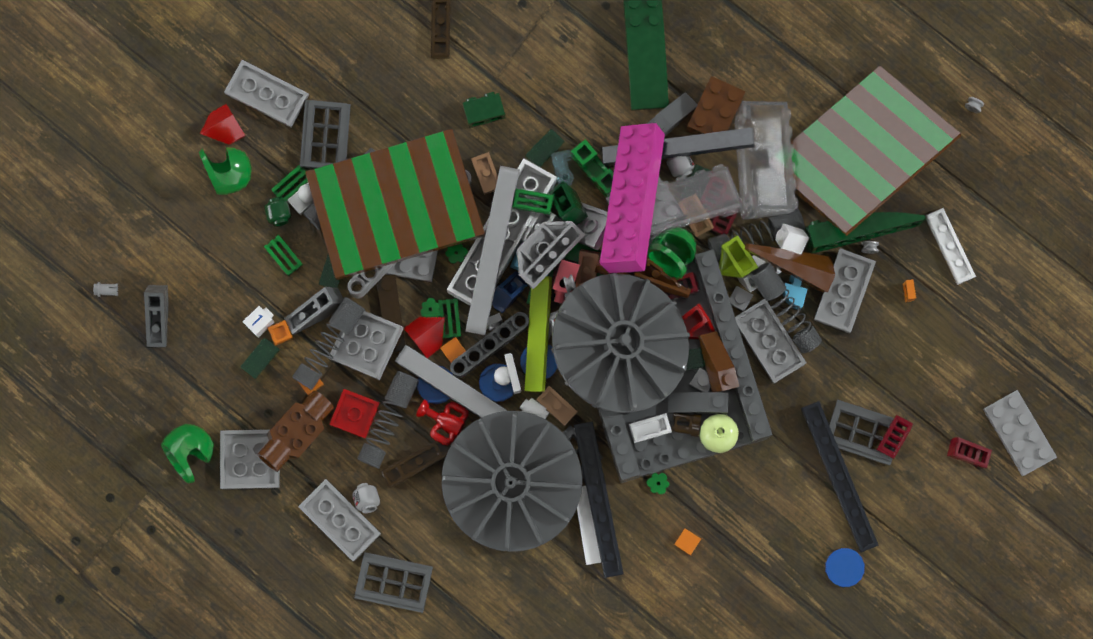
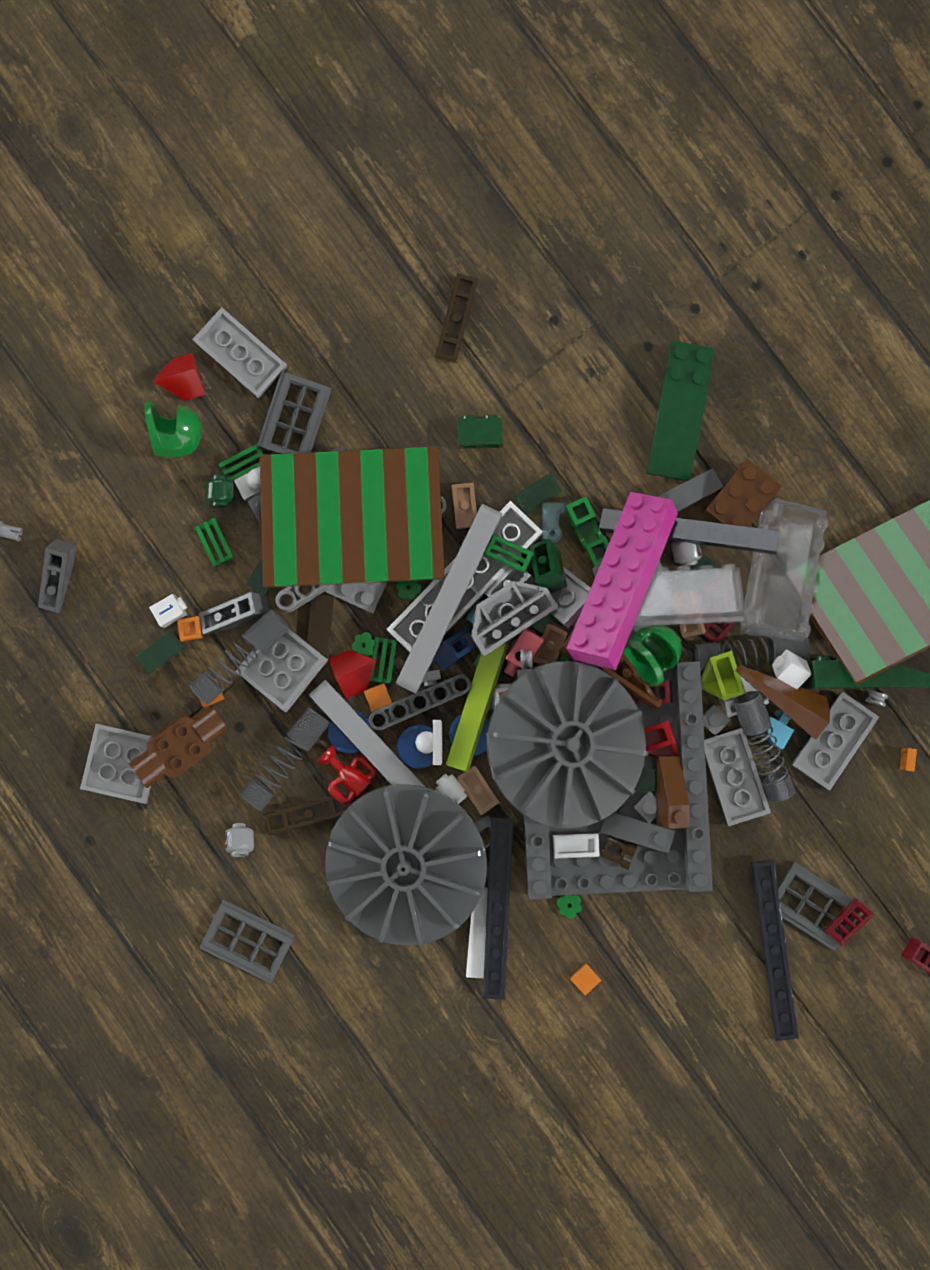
camera: 15 degrees right, 5 degrees up
green piece [161,424,214,483] -> none
light grey plate [298,479,381,562] -> none
red plate [329,389,380,439] -> none
yellowish green cylinder [699,414,739,453] -> none
blue tile [825,548,865,587] -> none

